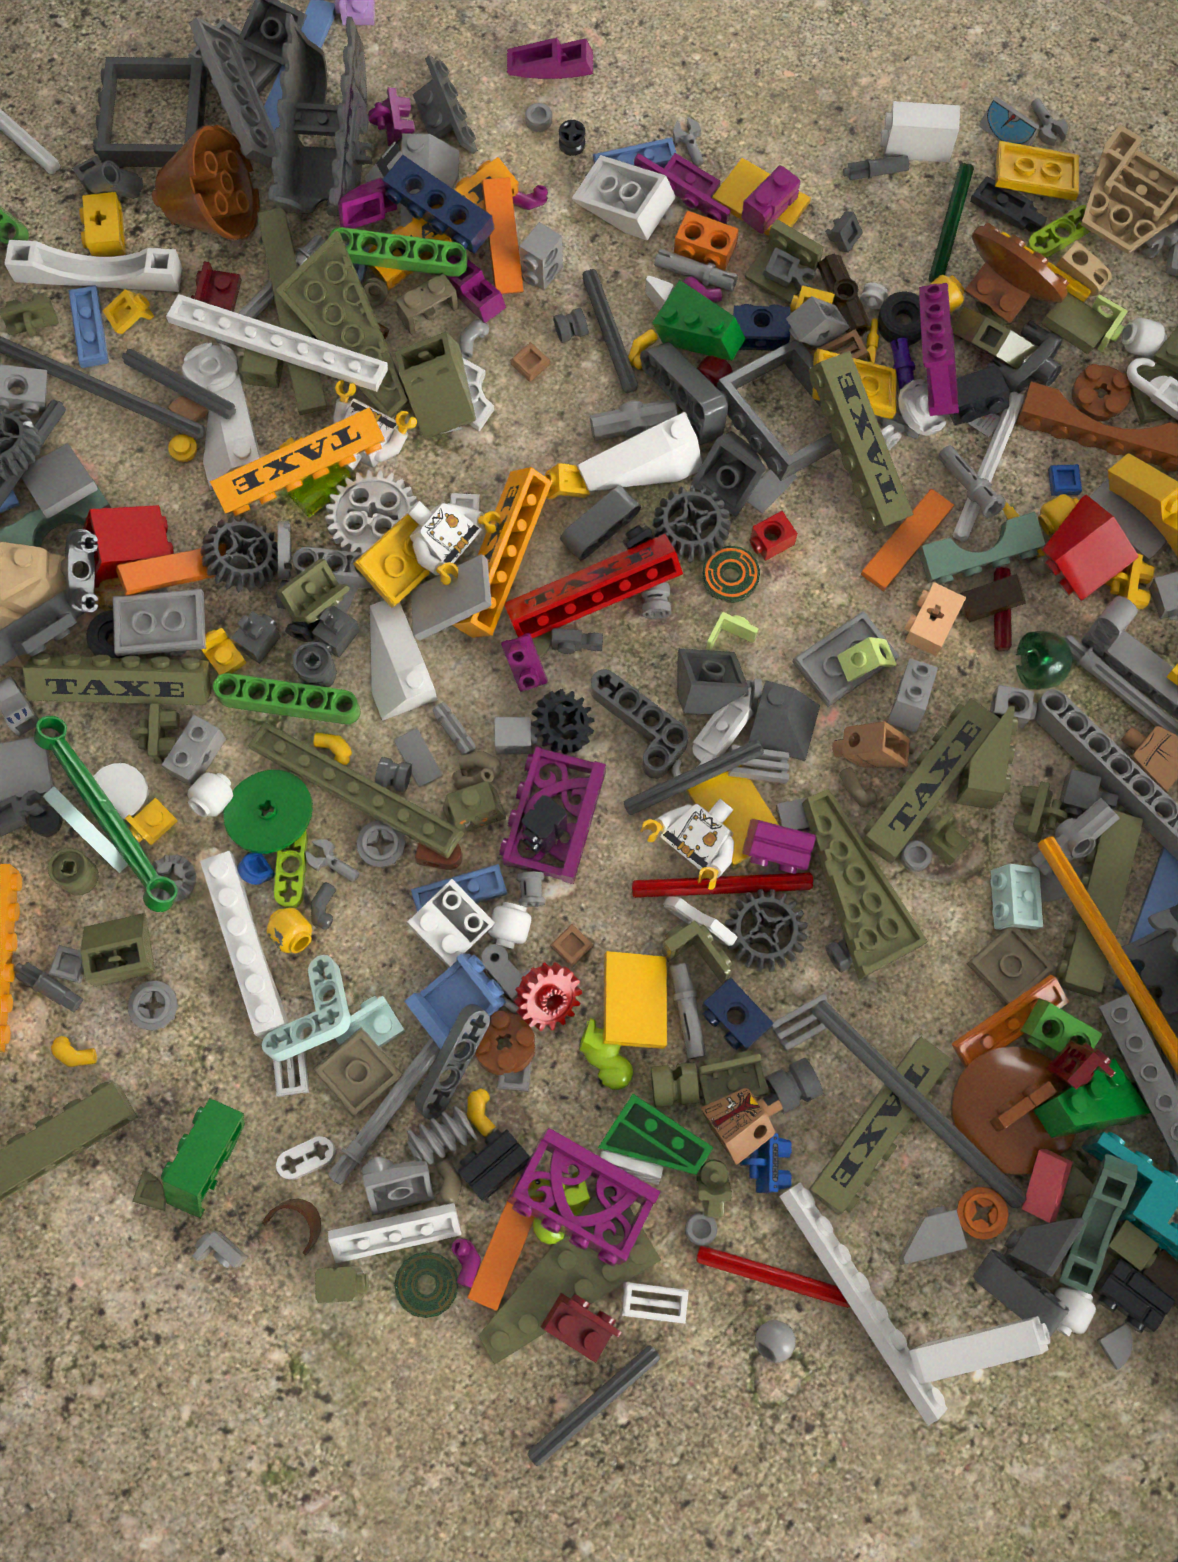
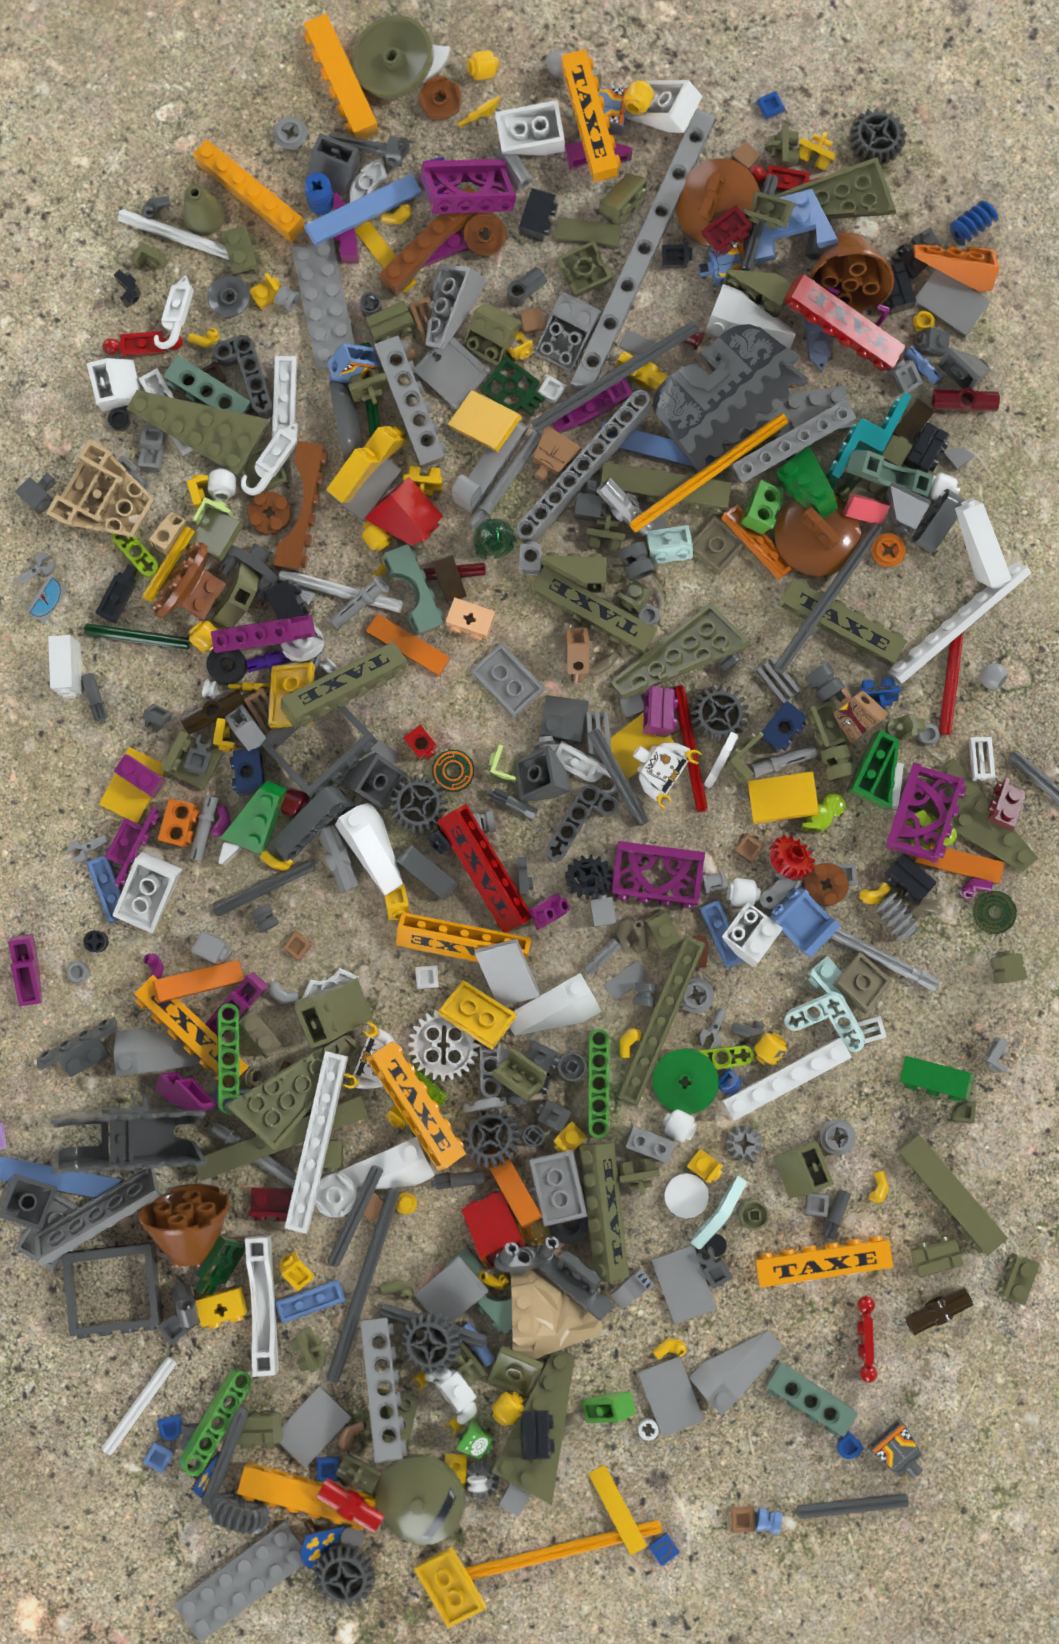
camera: 95 degrees left, 10 degrees up
green piece [34,716,178,912] -> none
reddish brown helmet [262,1198,321,1256] -> none
white beam [276,1136,336,1180] -> none
white plate [328,1203,461,1263] -> none
light grey slope [362,1157,435,1216] -> none
sticker [365,142,403,182] -> none
magenta hips [368,87,415,146] -> none
dark blue brick [382,155,494,254] -> none
white torso [408,501,501,585] -> none
dark grey beam [415,1004,490,1120] -> none
black brick [521,795,568,853] -> none
yellowish green bracket [837,637,897,682] -> none
light grey brick [887,658,938,733] -> none
light grey slope [898,1206,967,1265] -> none
yellow tile [995,141,1079,201] -> none
dark red bracket [1046,1040,1116,1090] -> none
blue tile [1048,464,1082,496] -> none
none -> dark grey brick [15,473,57,514]
none -> yellow bracket [187,474,209,510]
none -> dark green piece [195,1236,246,1295]
none -> olive arm [380,1279,413,1301]
none -> dark grey piece [431,1171,484,1190]
none -> yellow arm [478,1271,510,1290]
none -> dark grey piece [487,788,538,819]
none -> dark grey wheel [523,1124,545,1147]
none -> dark grey wheel [618,542,655,581]

